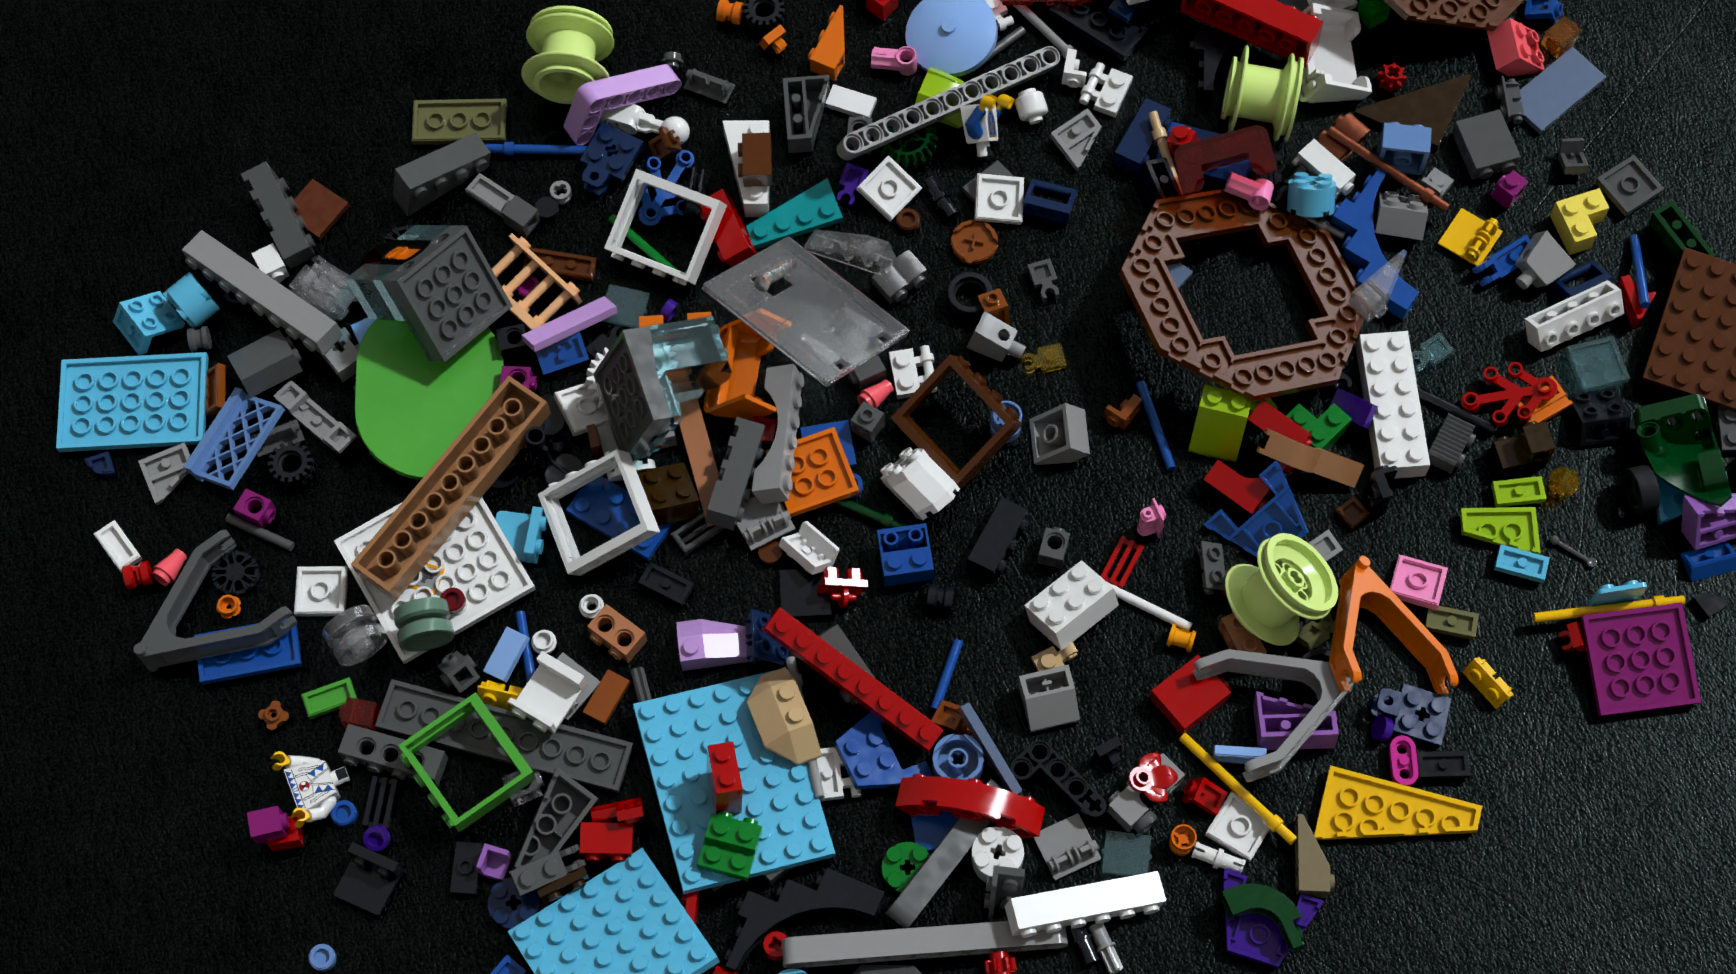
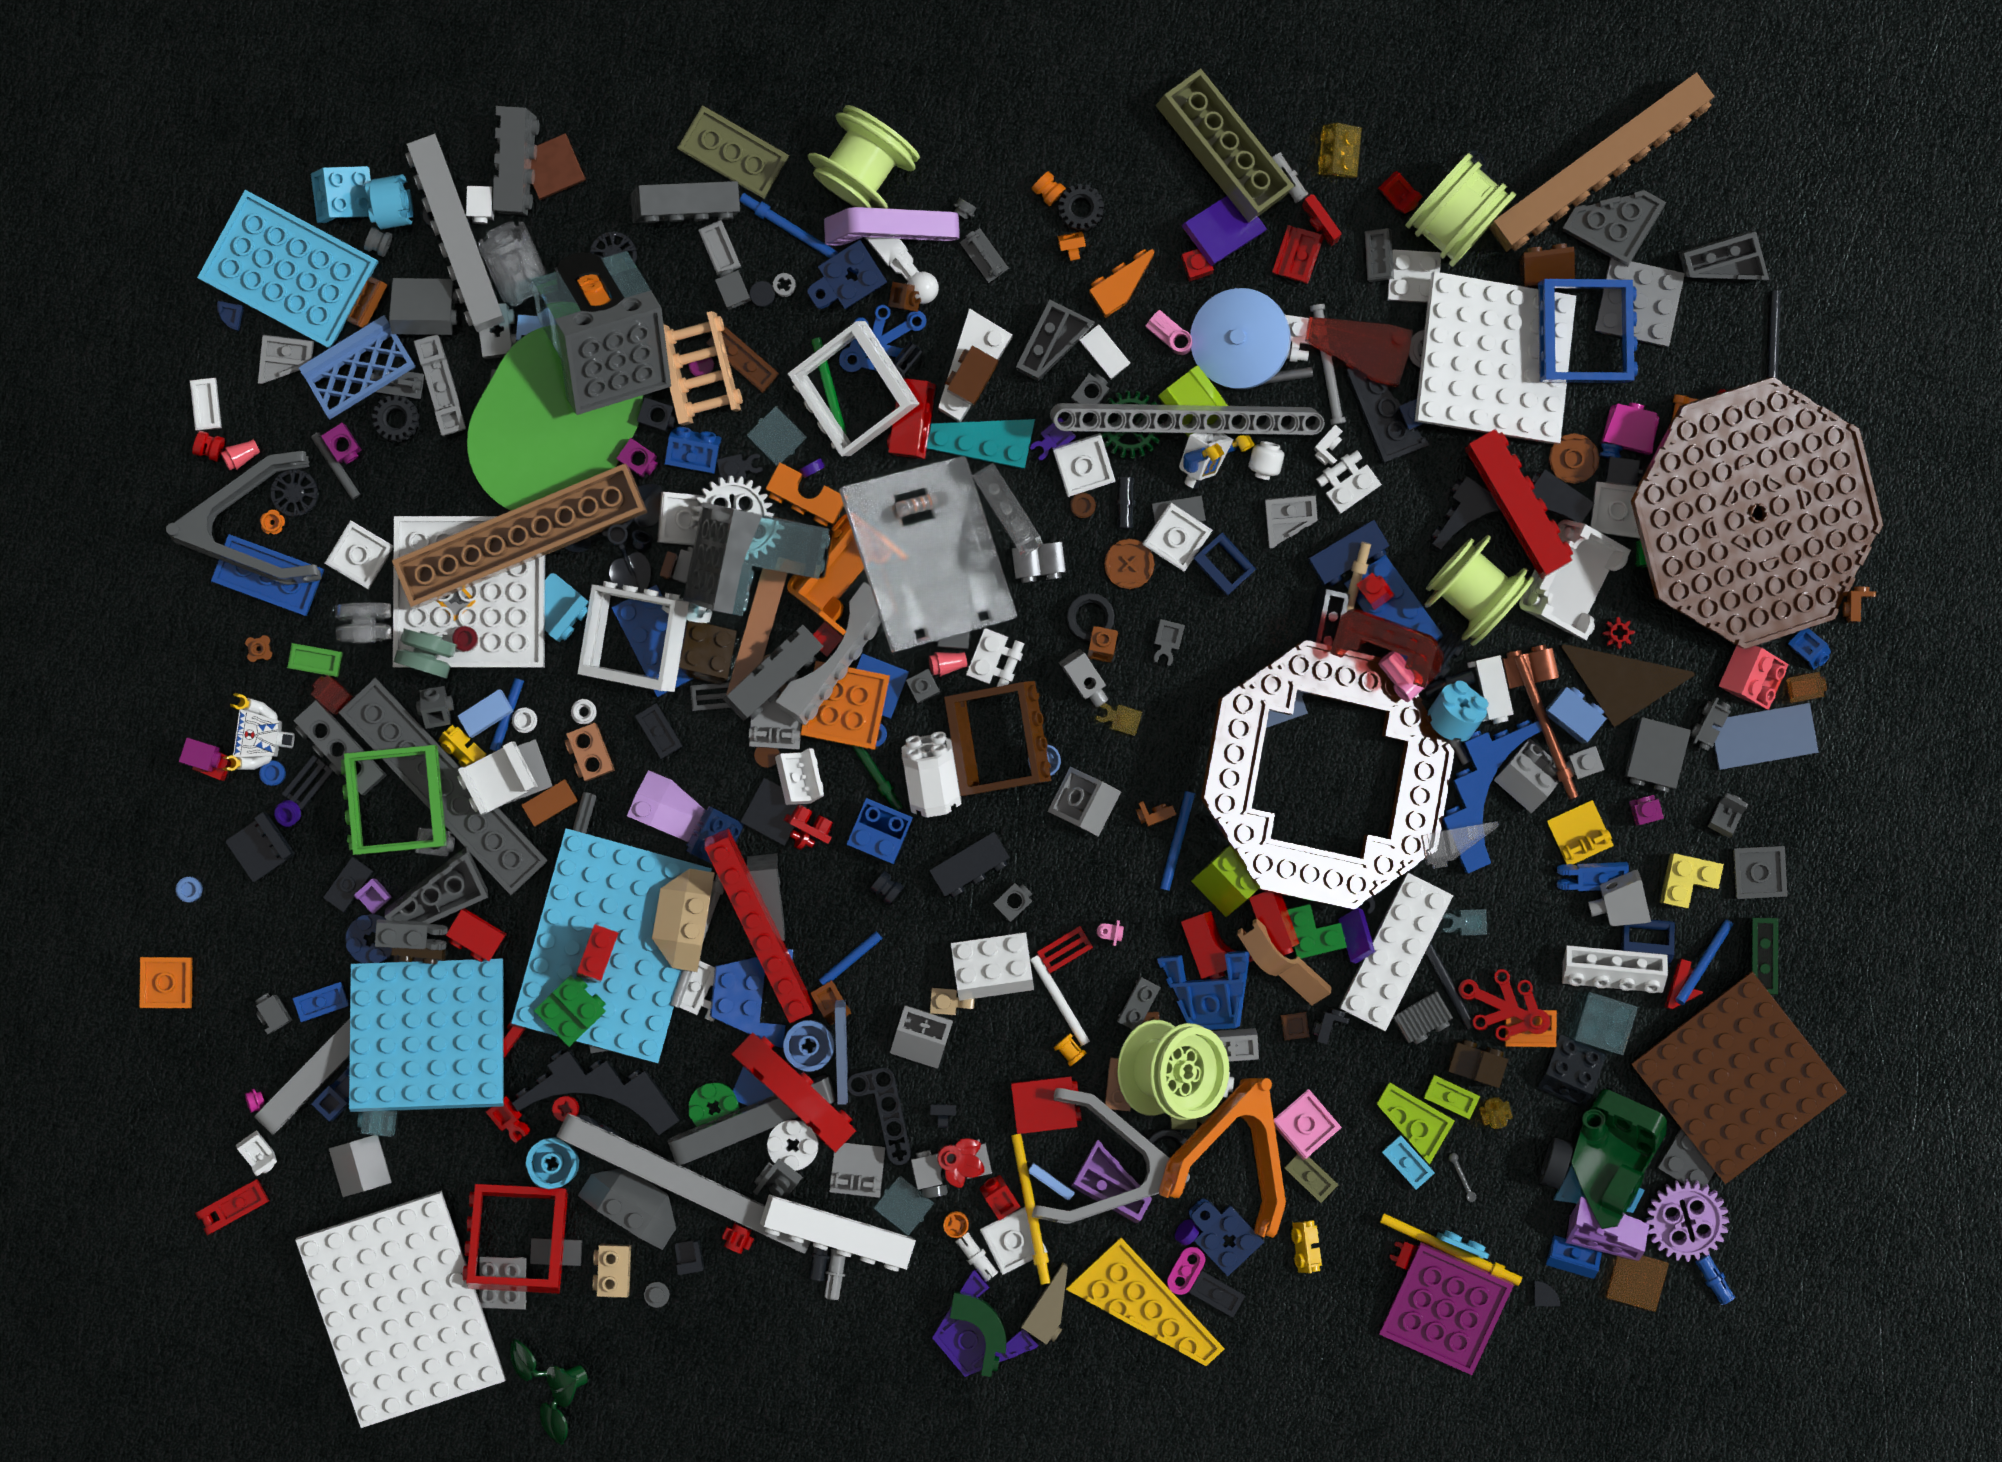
camera: 30 degrees right, 20 degrees up
lavender tile [522,296,618,352] -> none
red plate [590,797,644,824] -> none

